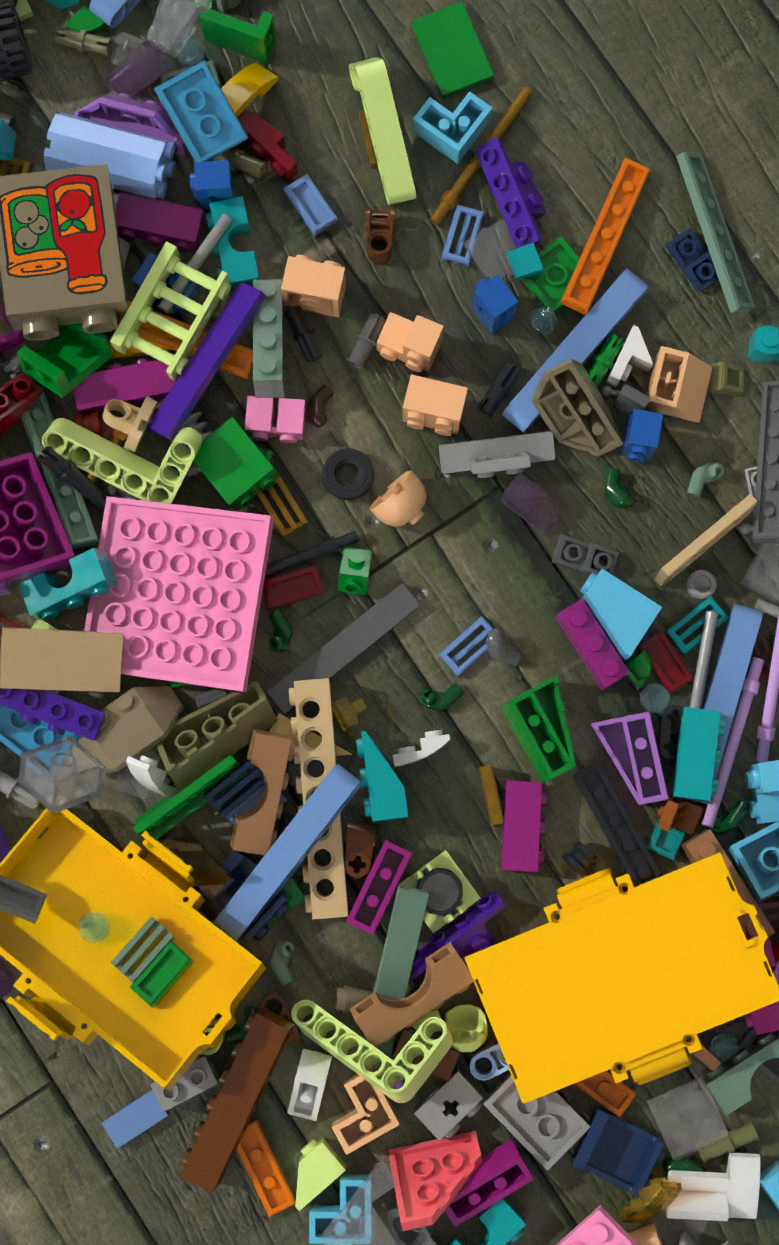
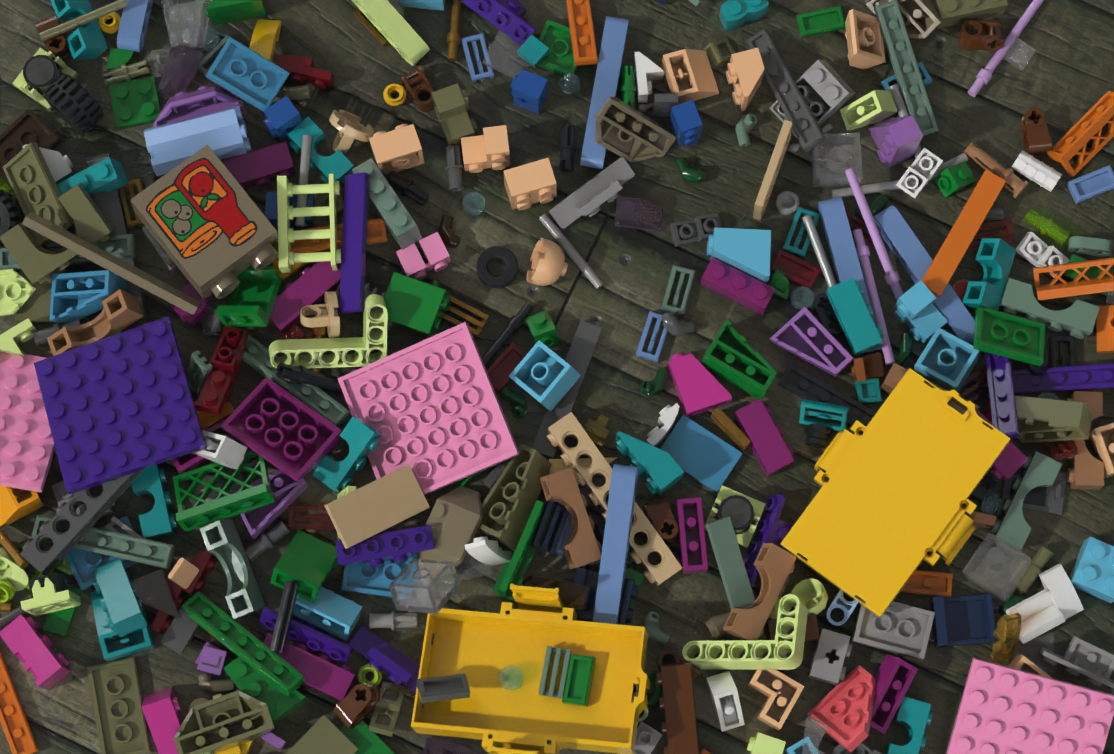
camera: 30 degrees left, 5 degrees down
medium blue tile [284,174,338,237] -> none
none -> green plate [109,76,161,130]
none -> tan tile [329,109,374,155]
none -> yellow plate [383,84,406,106]
none -> olive brick [431,83,478,146]
none -> clear light blue plate [462,192,485,215]
none -> medium azure brick [508,340,581,412]
none -> light grey bar [539,213,604,289]
none -> dark azure tile [660,415,743,494]
none -> sand green tile [661,265,695,316]
none -> dark pink slope [668,352,732,417]
none -> light nougat slope [726,47,765,112]
none -> teal tile [799,399,850,432]

